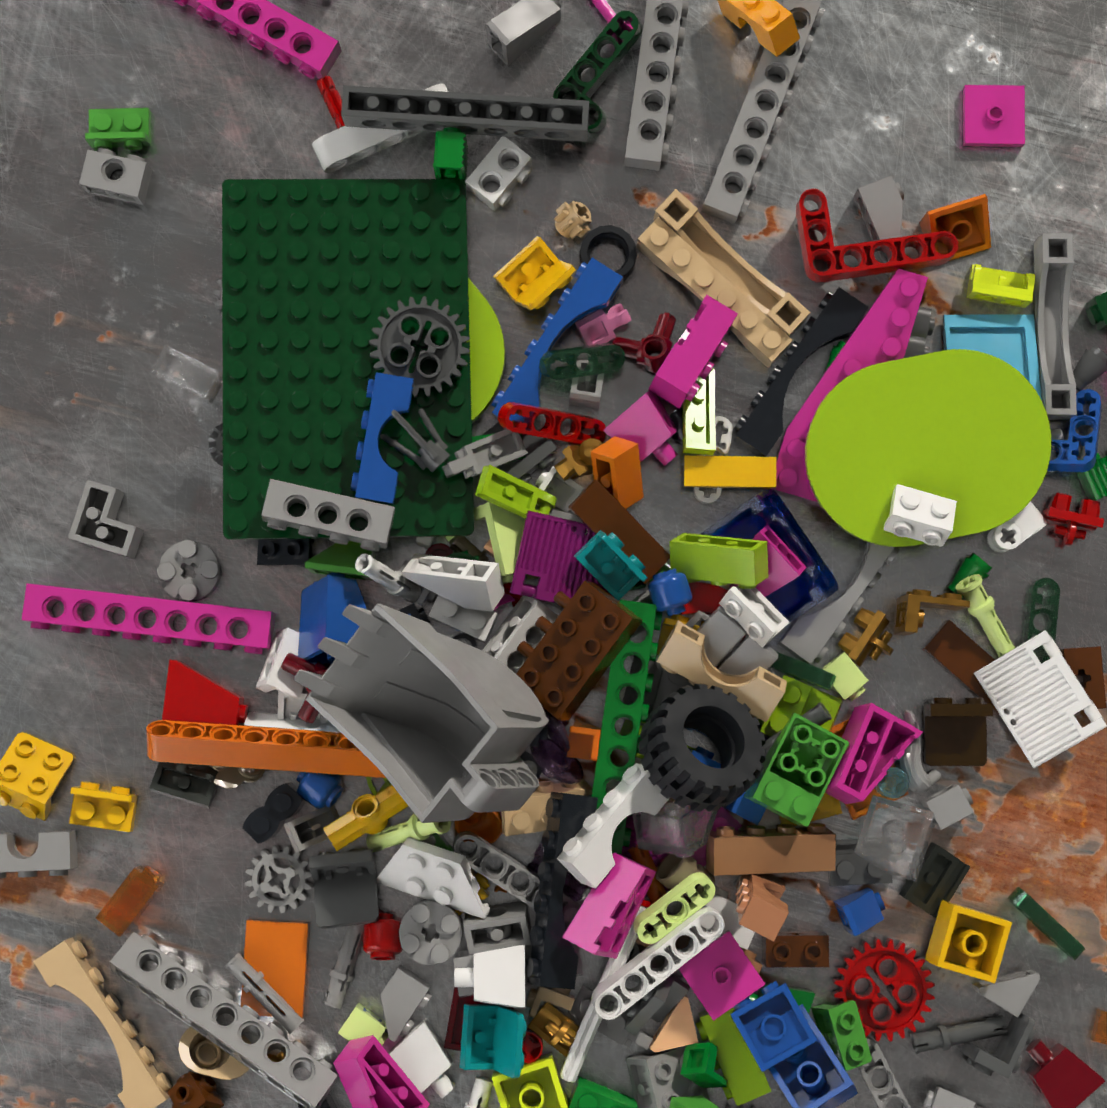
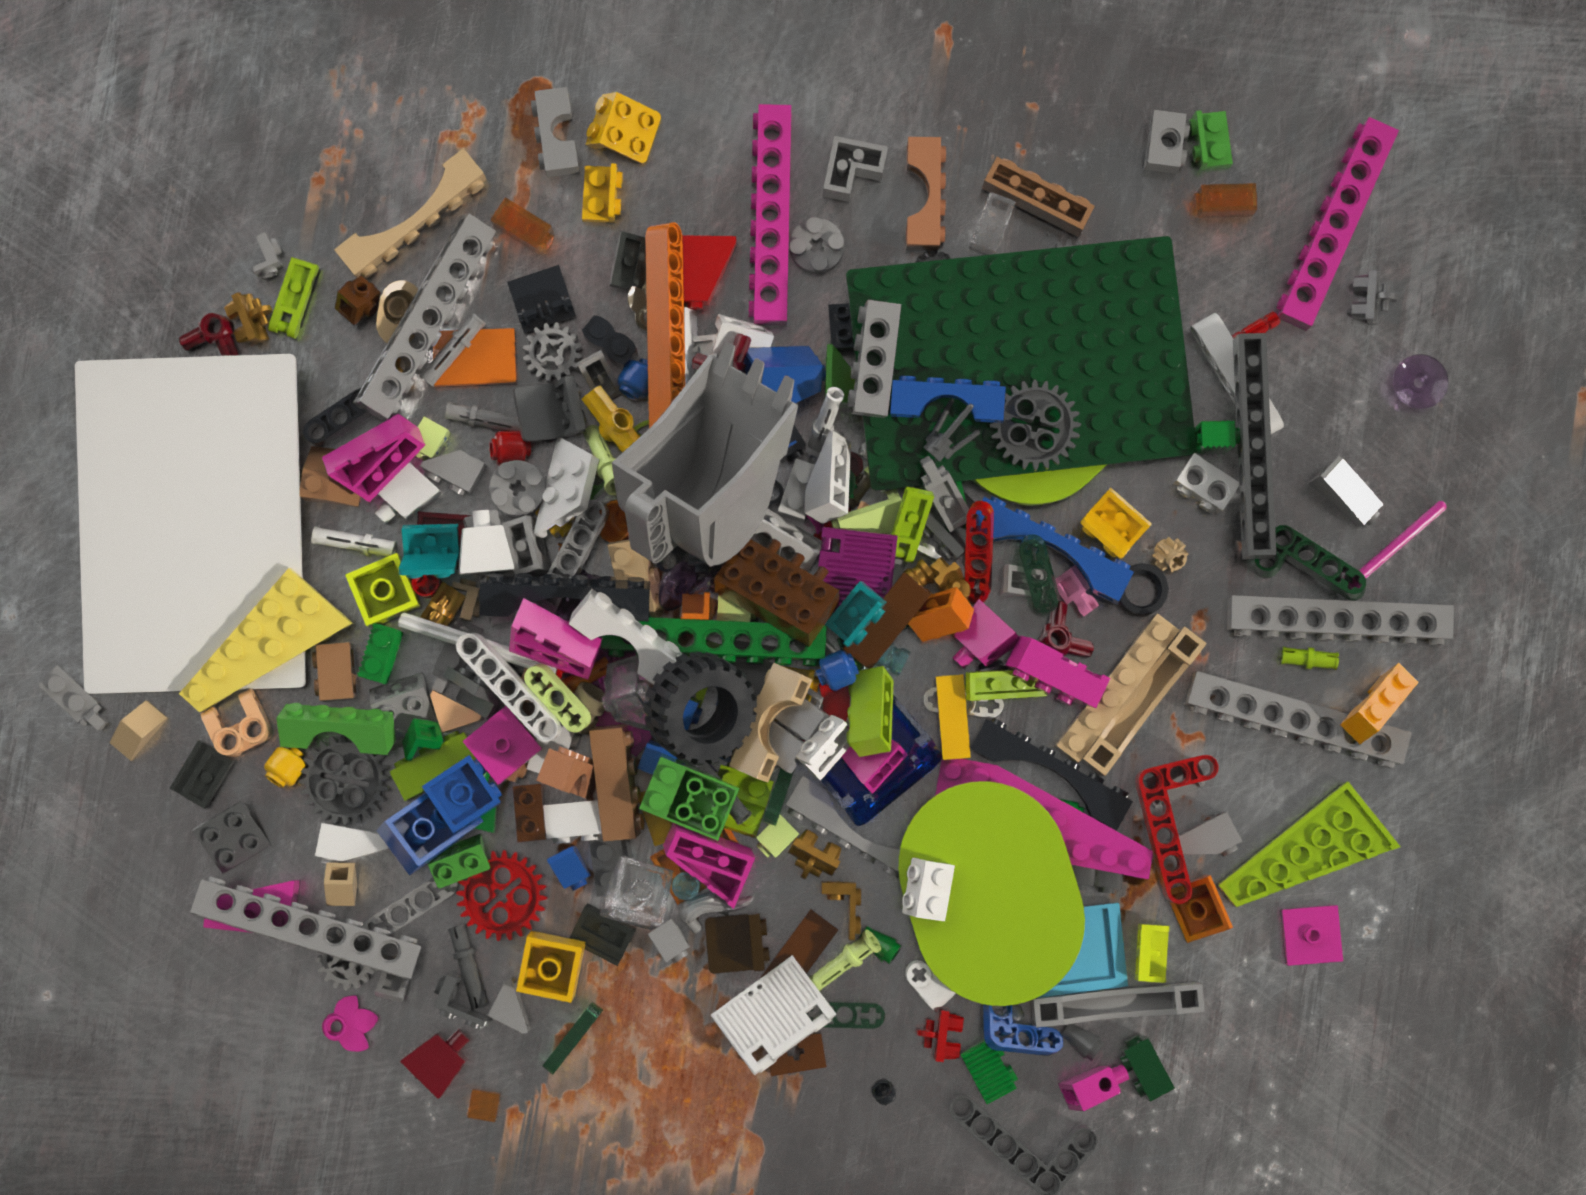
camera: 80 degrees right, 0 degrees up
none -> black hinge [507,265,576,333]
none -> white brick [543,800,602,844]
none -> yellowish green brick [717,595,756,622]
none -> clear light blue wheel [875,643,911,676]
none -> pearl gold wheel [903,559,936,587]
none -> nougat arch [906,137,946,251]
none -> medium nougat brick [982,157,1095,237]
none -> clear orange brick [1193,183,1257,218]
none -> lime wing [1217,781,1401,907]
none -> lime pin [1281,646,1339,670]

